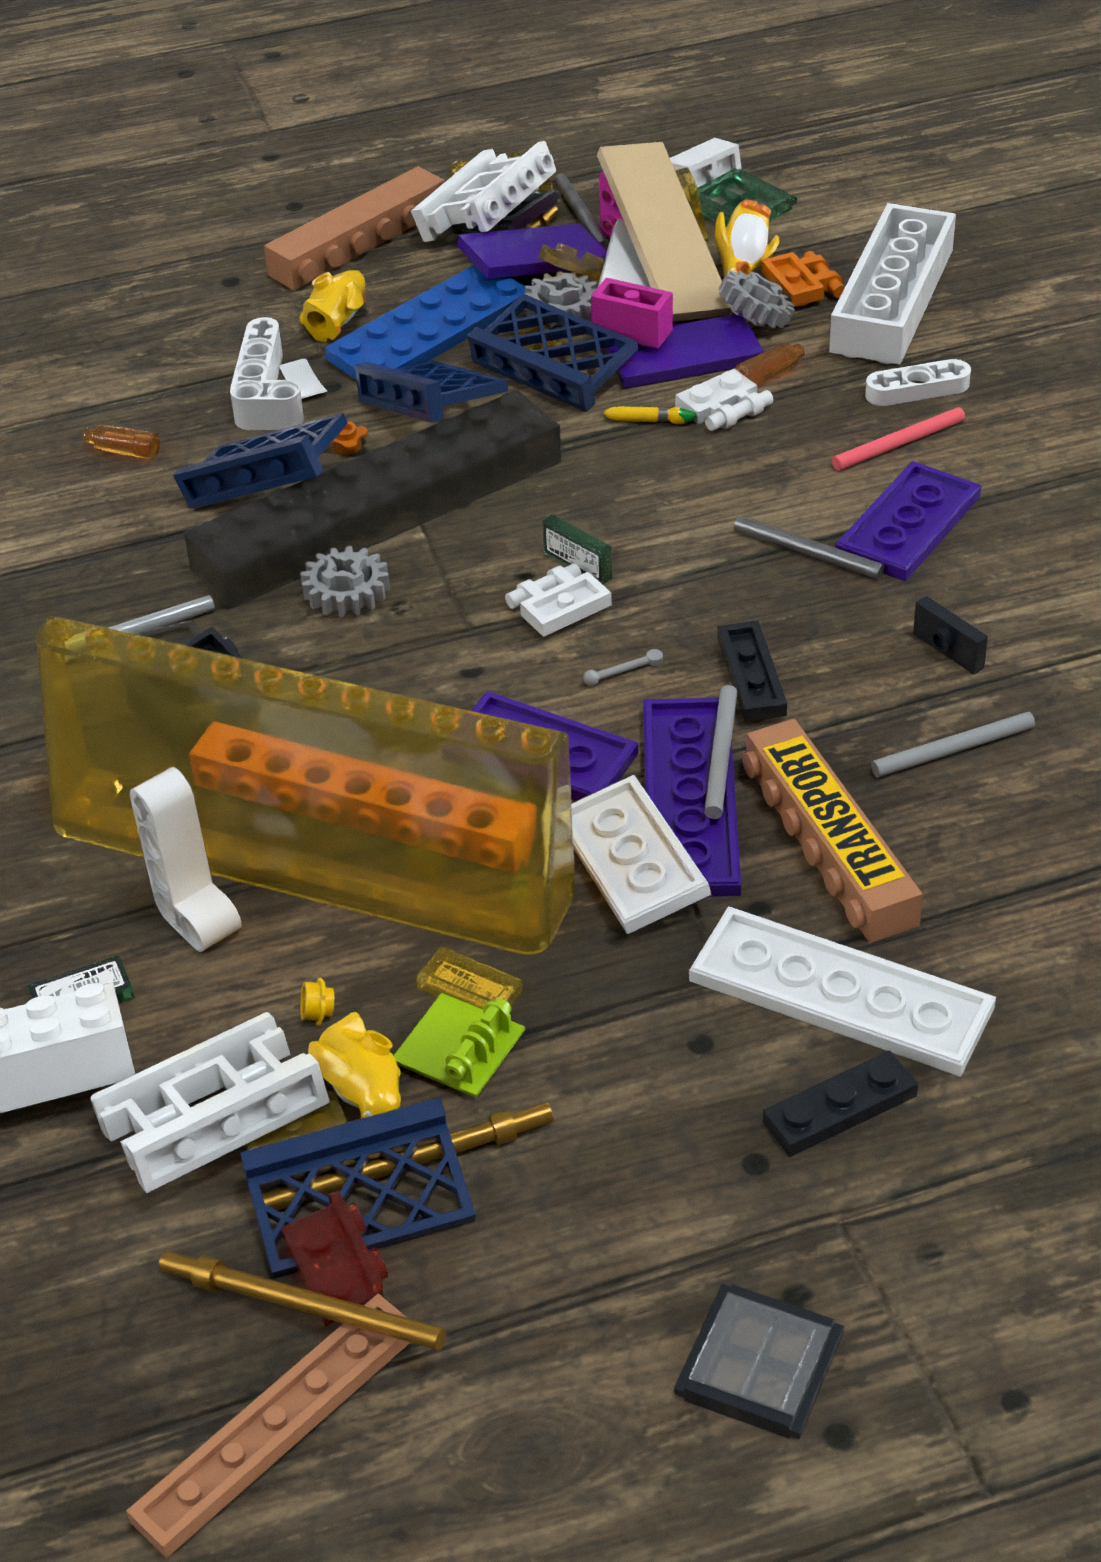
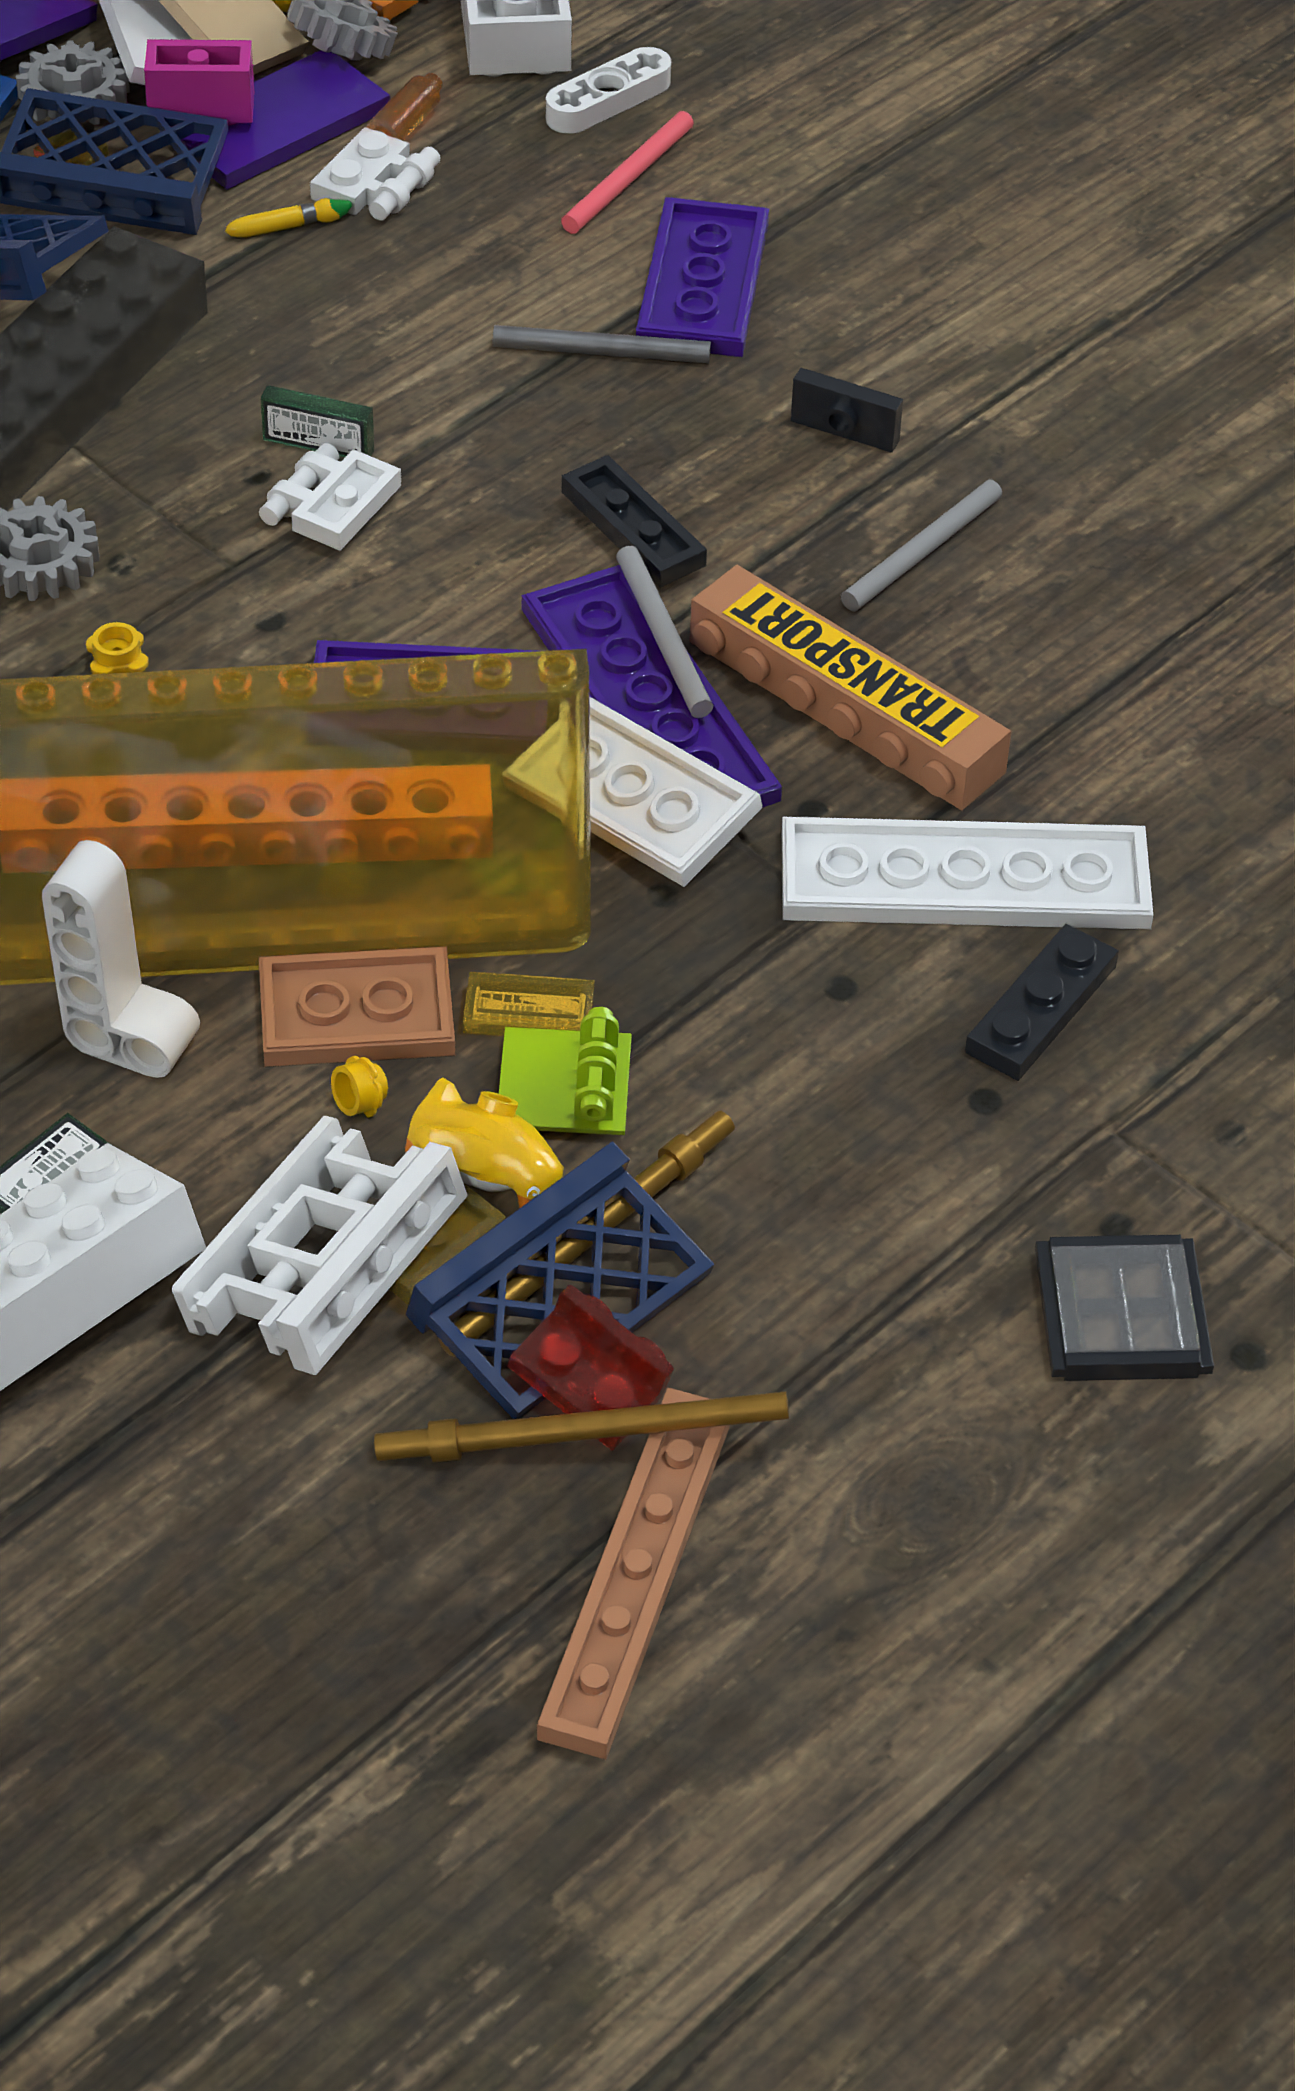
camera: 30 degrees left, 5 degrees up
clear yellow plate [538,242,605,280] -> none
light grey hinge [583,649,663,686] -> none
none -> yellow plate [86,622,149,678]
none -> nougat tile [259,947,455,1067]

